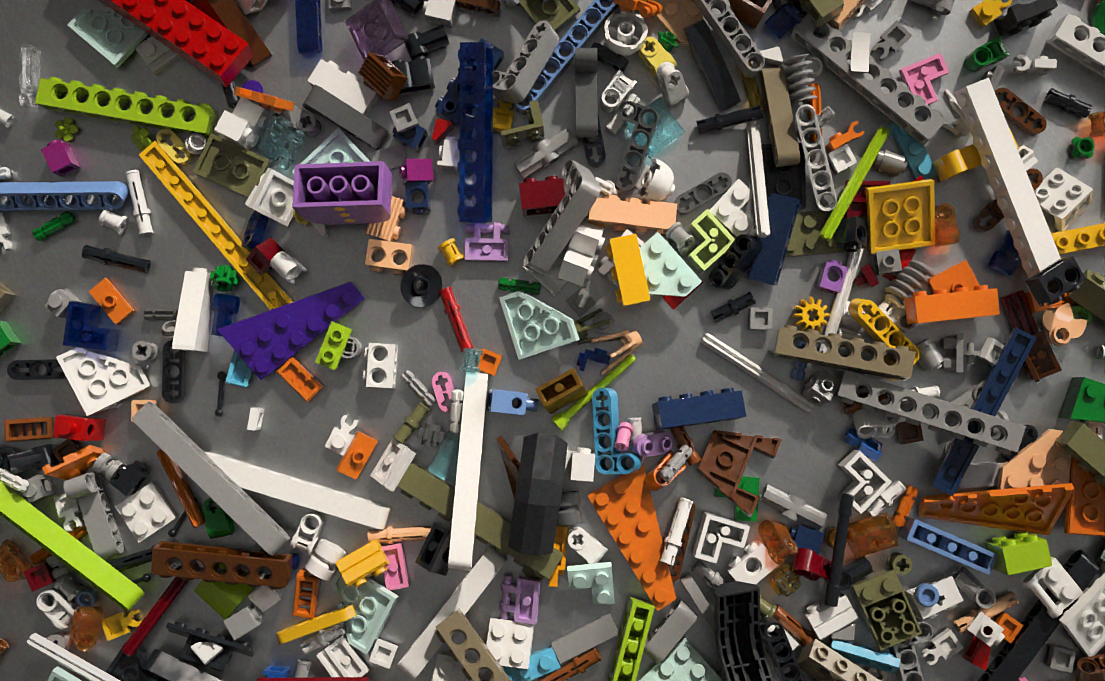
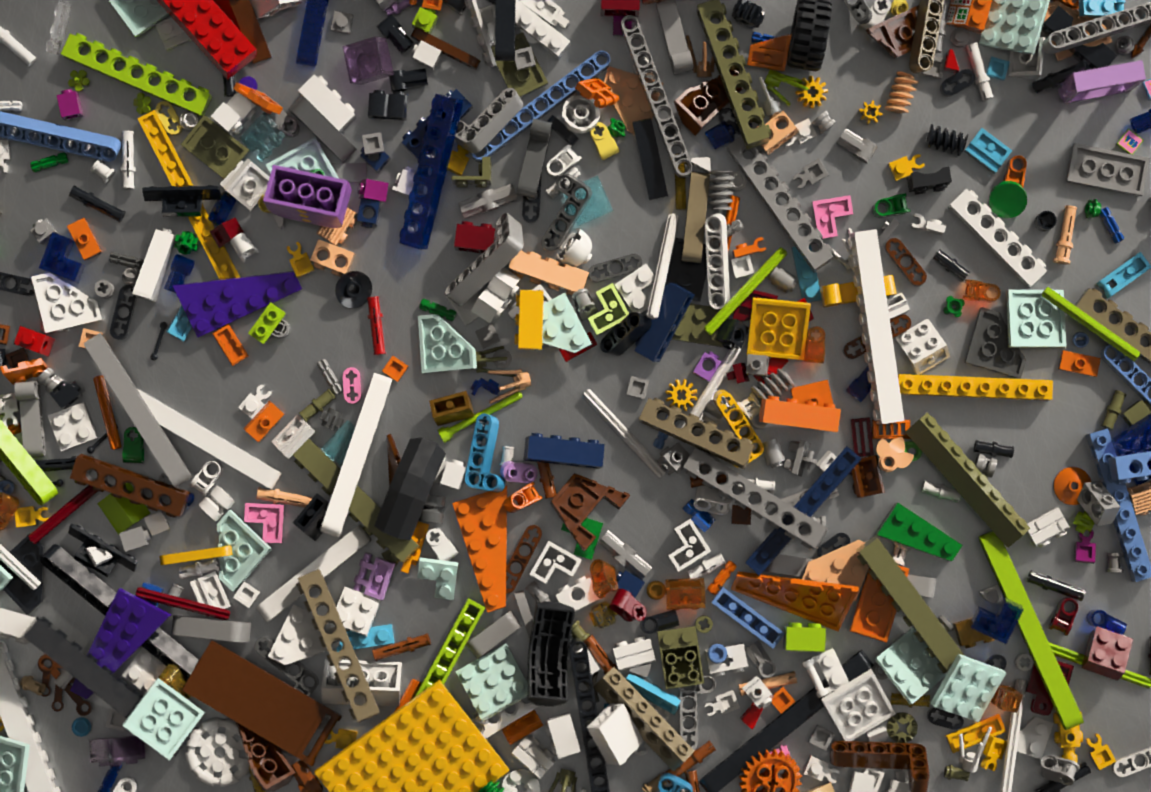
camera: 10 degrees right, 0 degrees up
white tile [247,407,265,431] -> none
orange slope [292,569,321,619] -> none
yellow brick [336,540,391,588] -> none
reddish brown brick [358,52,408,101] -> none
white brick [363,343,398,389] -> none
red slope [432,118,455,145] -> none
yellow bush [437,238,465,267] -> none
white axle [449,389,464,433] -> none
clear light blue bush [461,348,483,373] -> none
lavender plate [465,222,509,262] -> none
medium blue torso [486,389,538,415] -> none
light grey tile [551,613,620,664] -> none
white axle [595,177,624,200] -> none
bright pink pin [614,422,634,452] -> none
white piece [656,62,689,106] -> none
light grey axle [660,445,693,482] -> none
white pin [660,497,693,566] -> none
black pin [696,105,763,134] -> none
black pin [710,291,756,323] -> none
black piece [824,493,854,607] -> none
white sticker [851,32,871,72] -> none
black brick [1025,256,1086,305] -> none
none -> black bracket [142,185,221,217]
none -> yellow plate [287,242,315,278]

